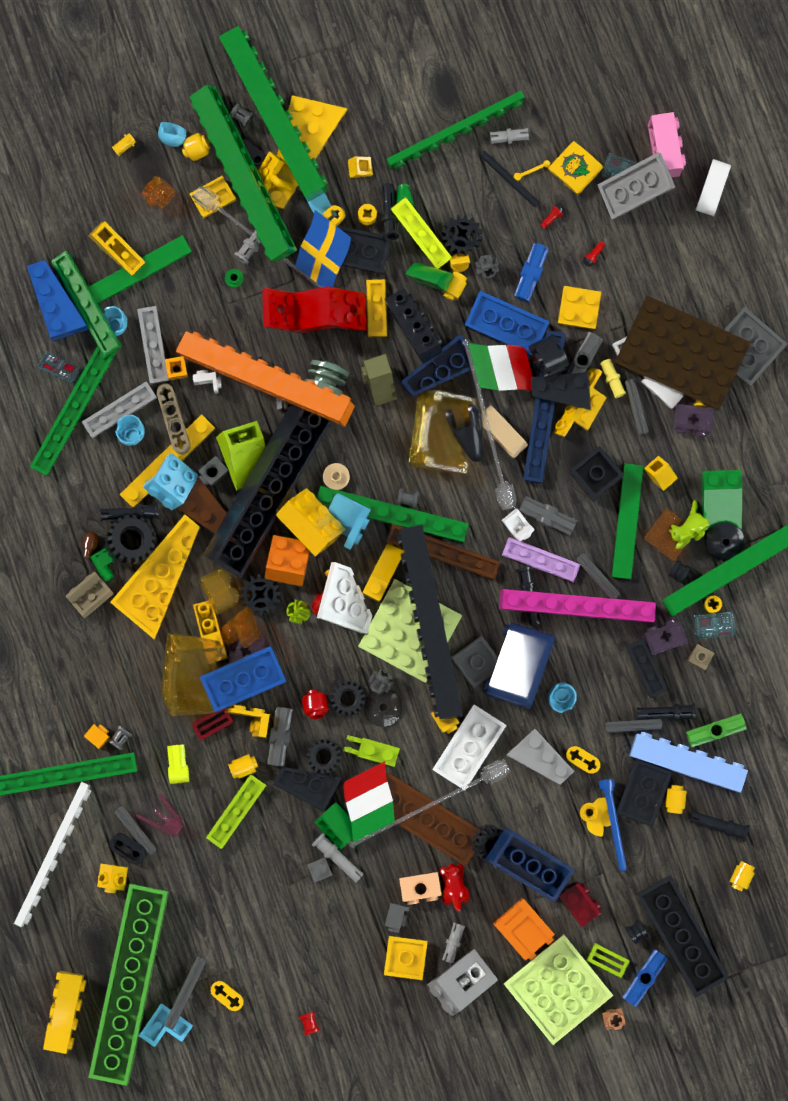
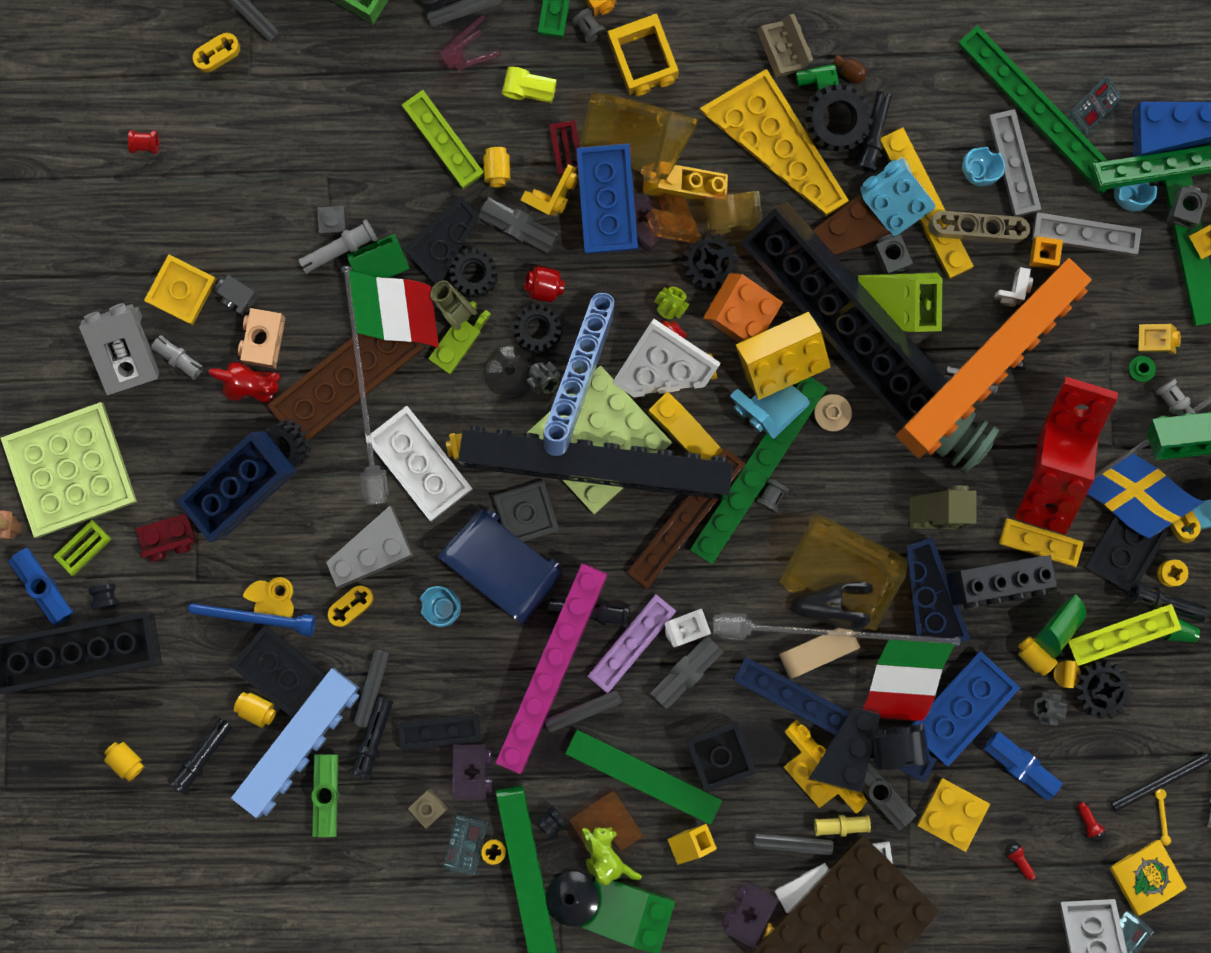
camera: 115 degrees right, 0 degrees up
orange container [493,898,555,961] -> none
none -> olive piece [431,281,478,330]
none -> medium blue beam [543,292,614,456]
none -> yellow window [608,14,679,96]
none -> yellow bracket [1138,324,1181,354]
none -> dark grey brick [1166,185,1208,230]

